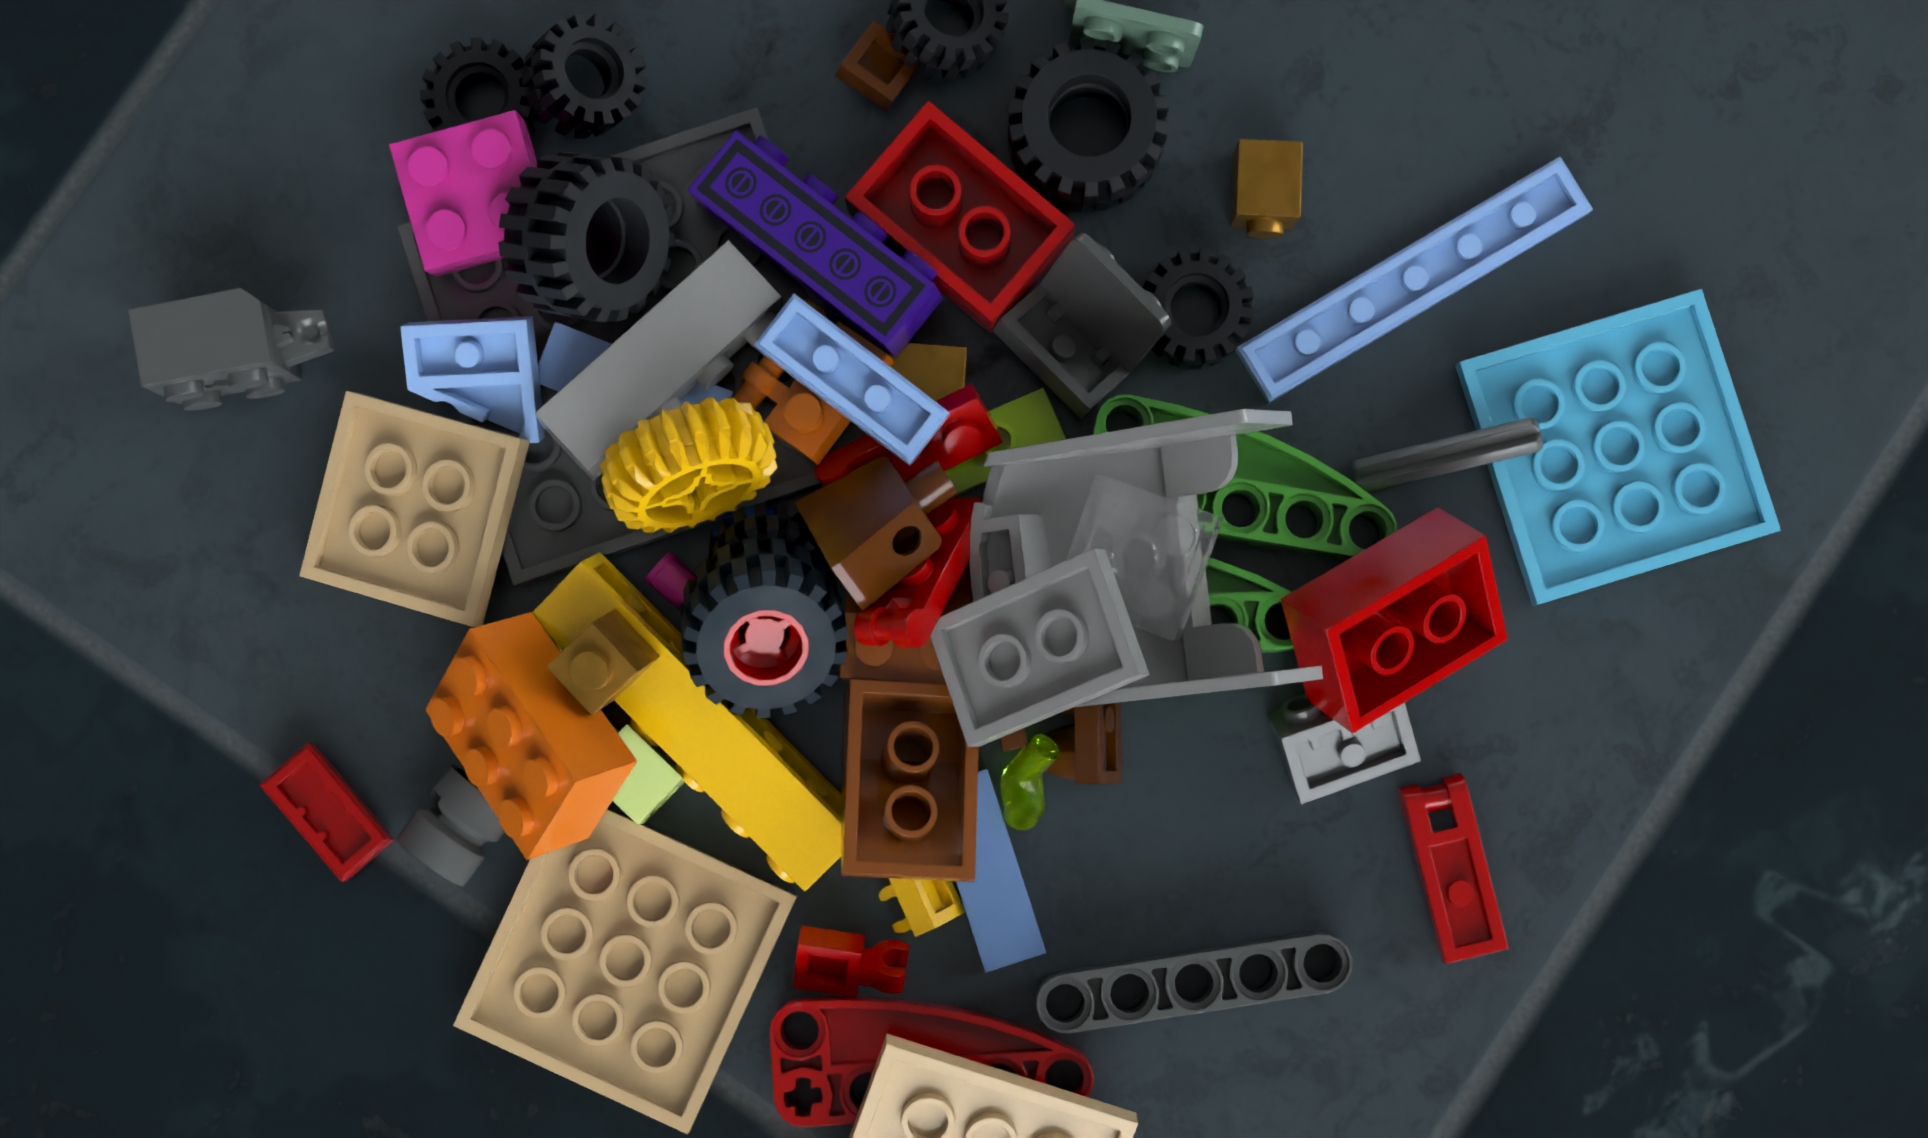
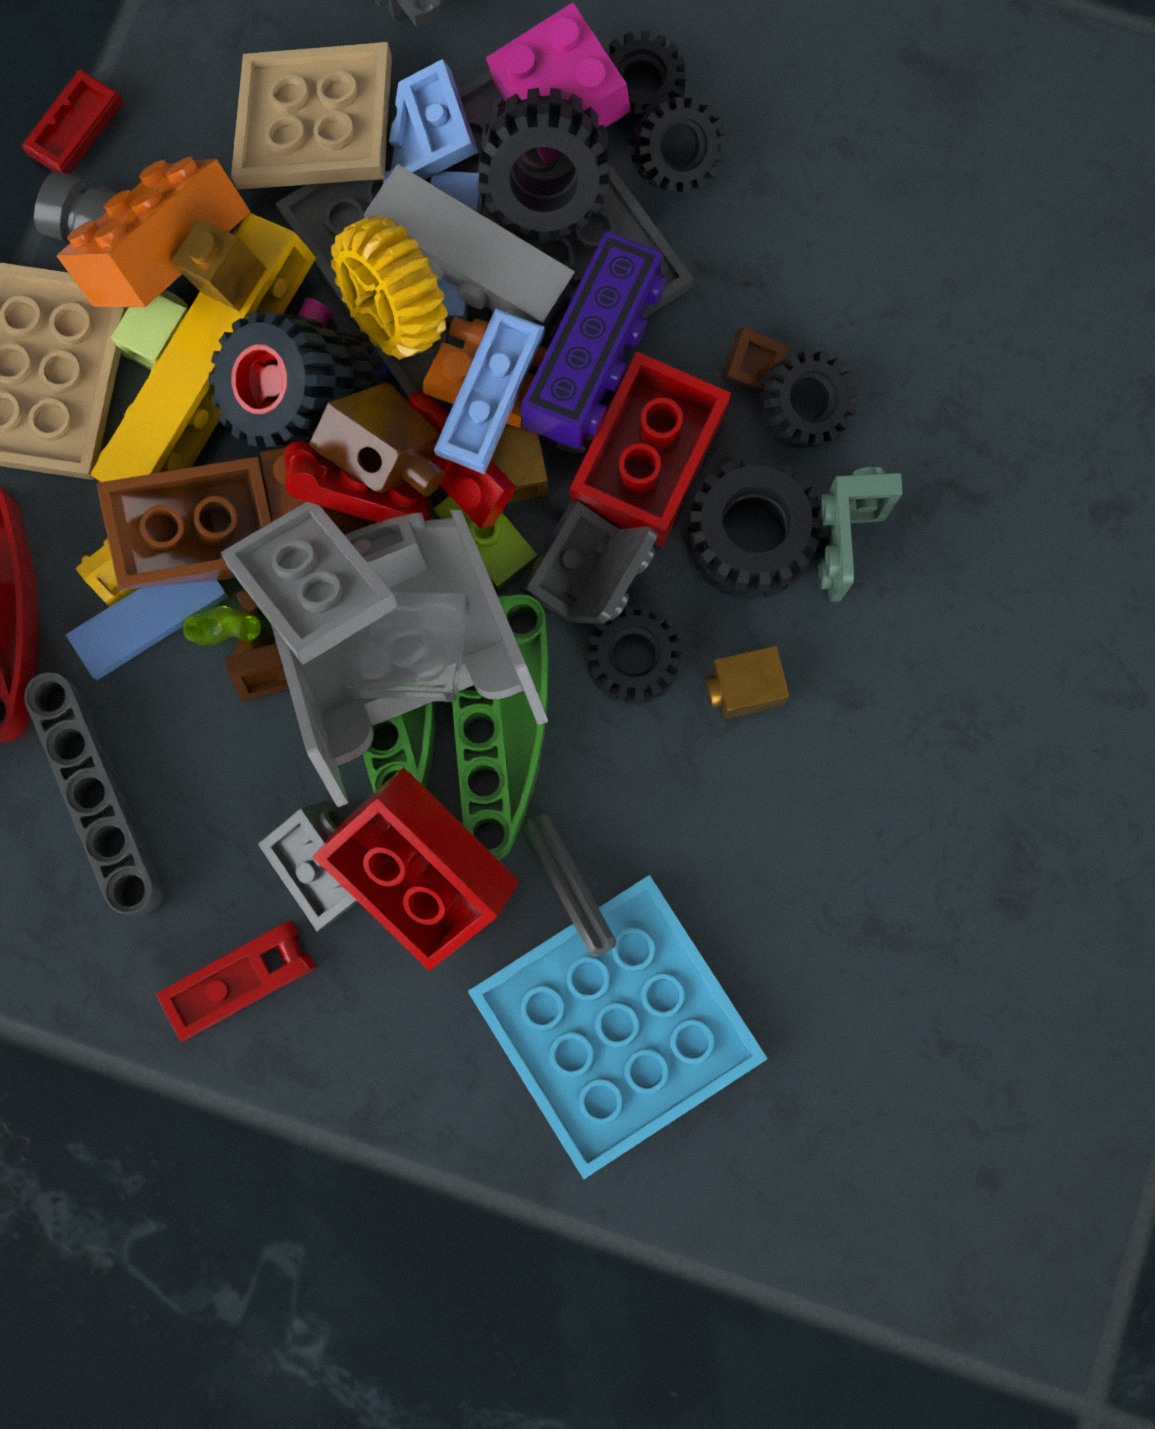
camera: 75 degrees right, 5 degrees down
red plate [793,925,910,997] -> none
light blue tile [1235,157,1593,404] -> none

